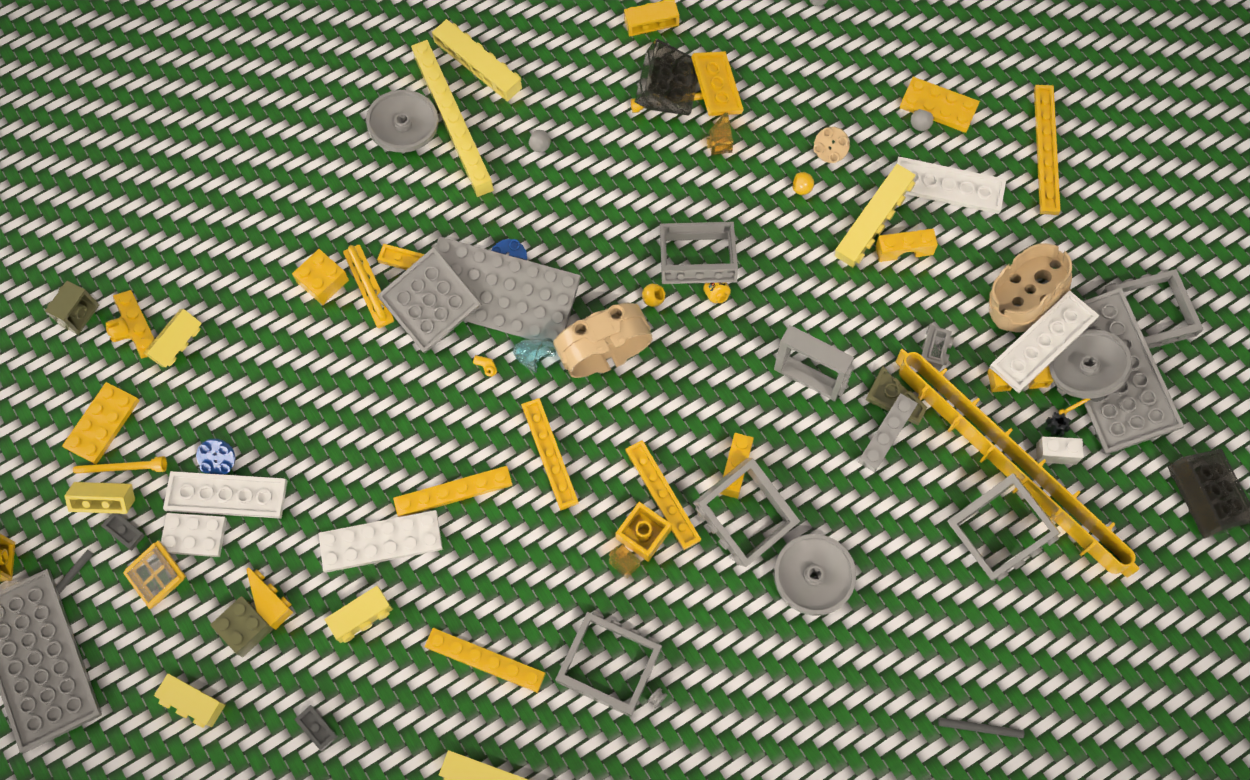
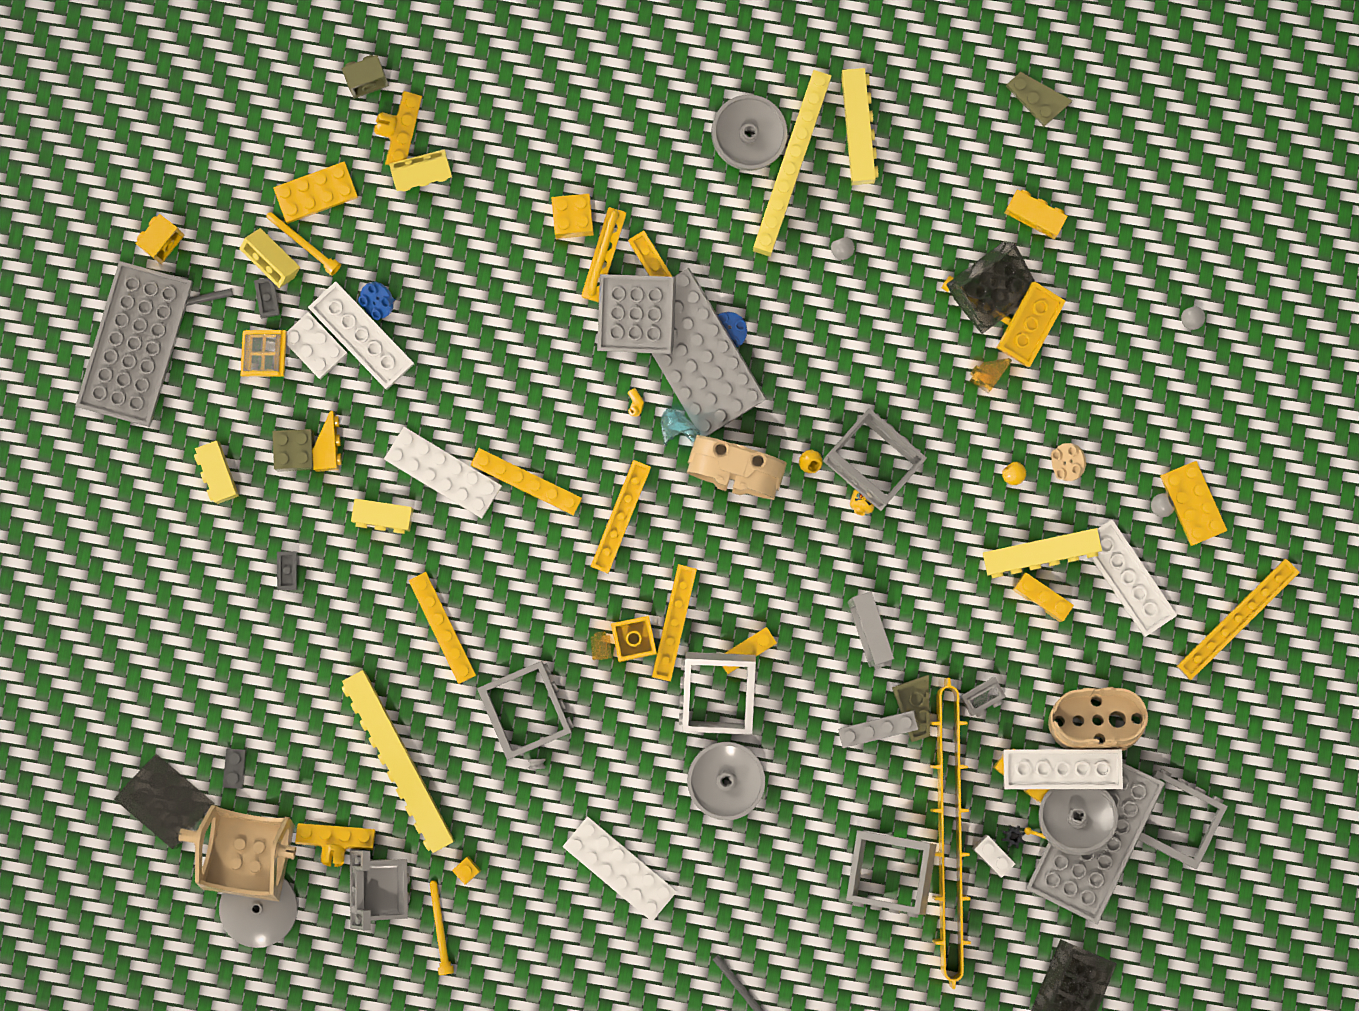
camera: 40 degrees right, 15 degrees up
none -> white plate [563,816,677,921]

